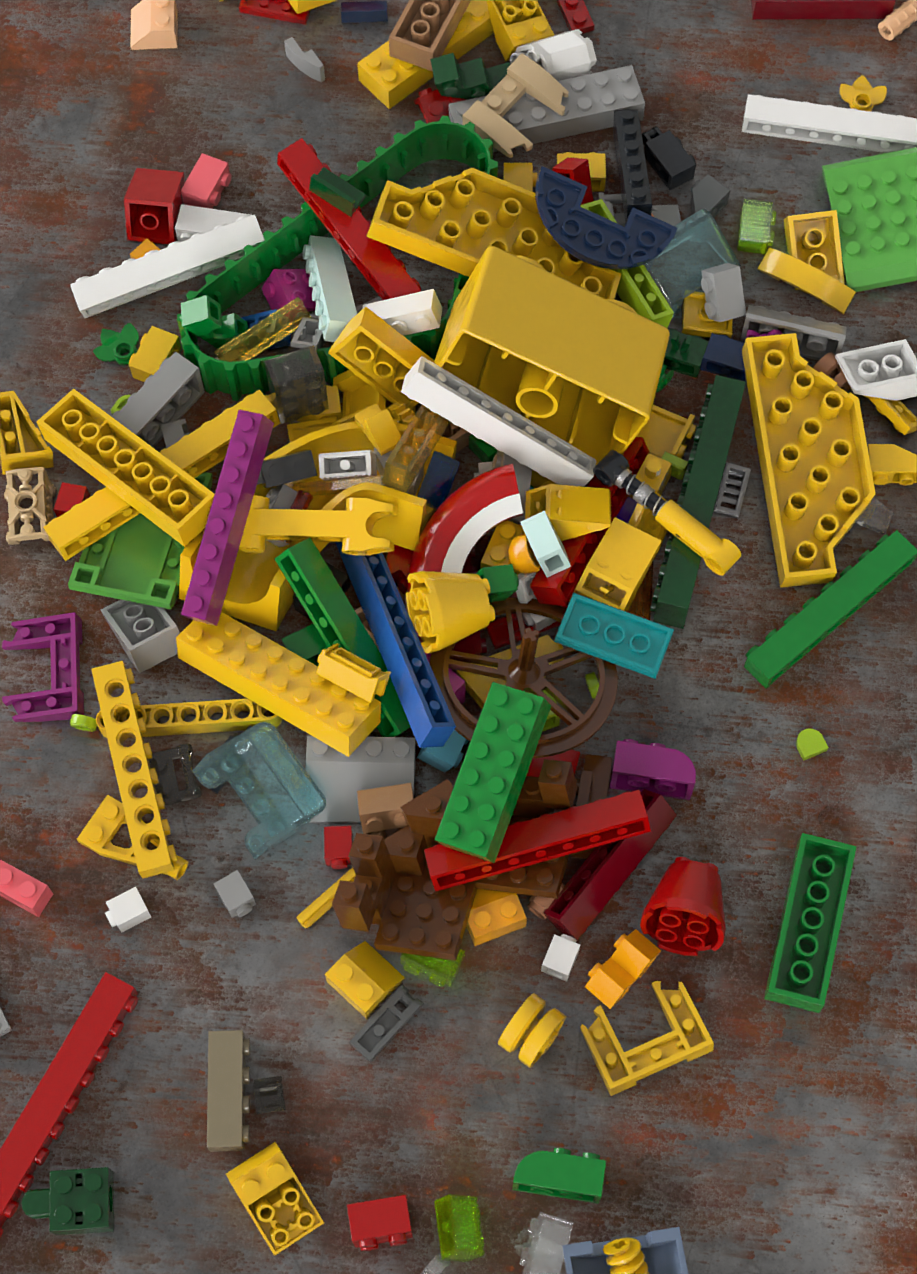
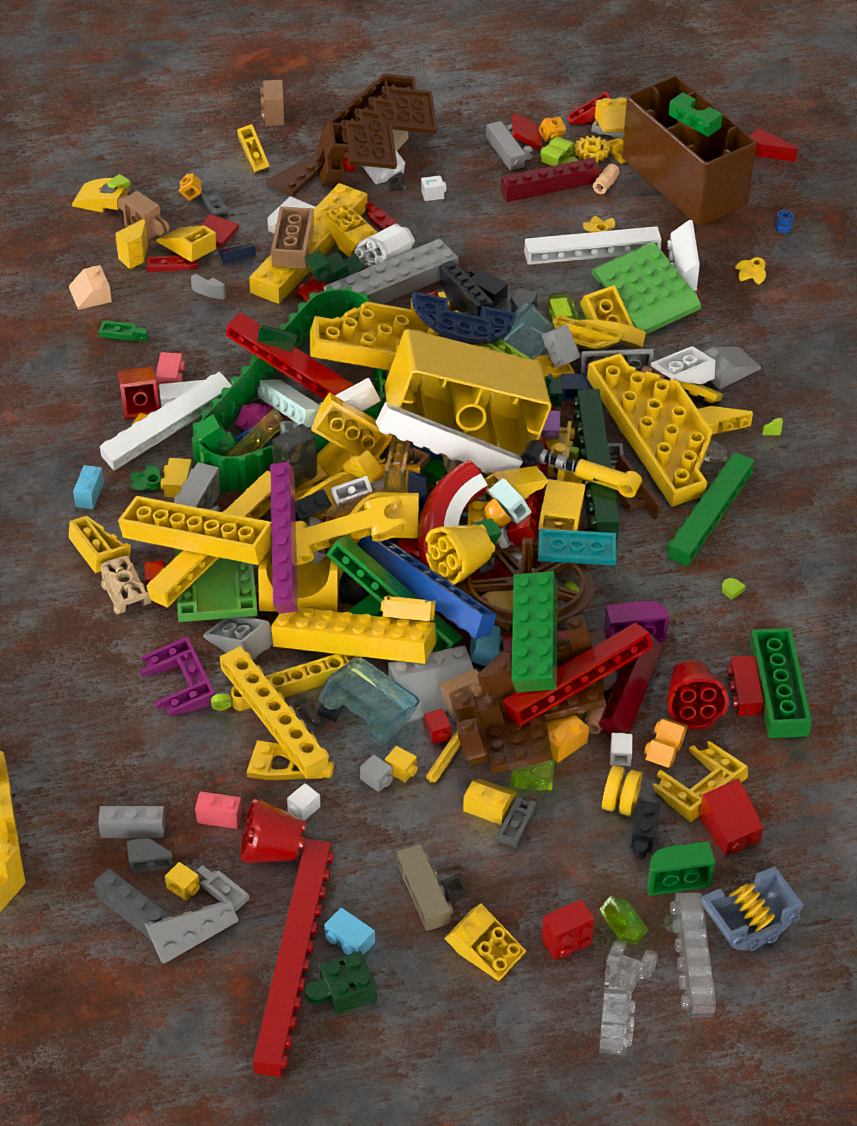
camera: 20 degrees left, 20 degrees down
tan wedge [463,53,569,158] -> none
none -> medium azure brick [73,465,104,509]
none -> green hinge [98,320,149,341]
none -> red cone [240,799,306,863]
none -> medium azure brick [324,908,375,955]
none -> yellow brick [385,746,418,783]
none -> medium lavender brick [541,411,560,440]
none -> yellow wedge [552,315,624,351]
none -> reddish brown bracket [615,455,662,519]
none -> black brick [631,800,661,859]
none -> red slope [699,778,764,856]
none -> red brick [726,656,764,716]

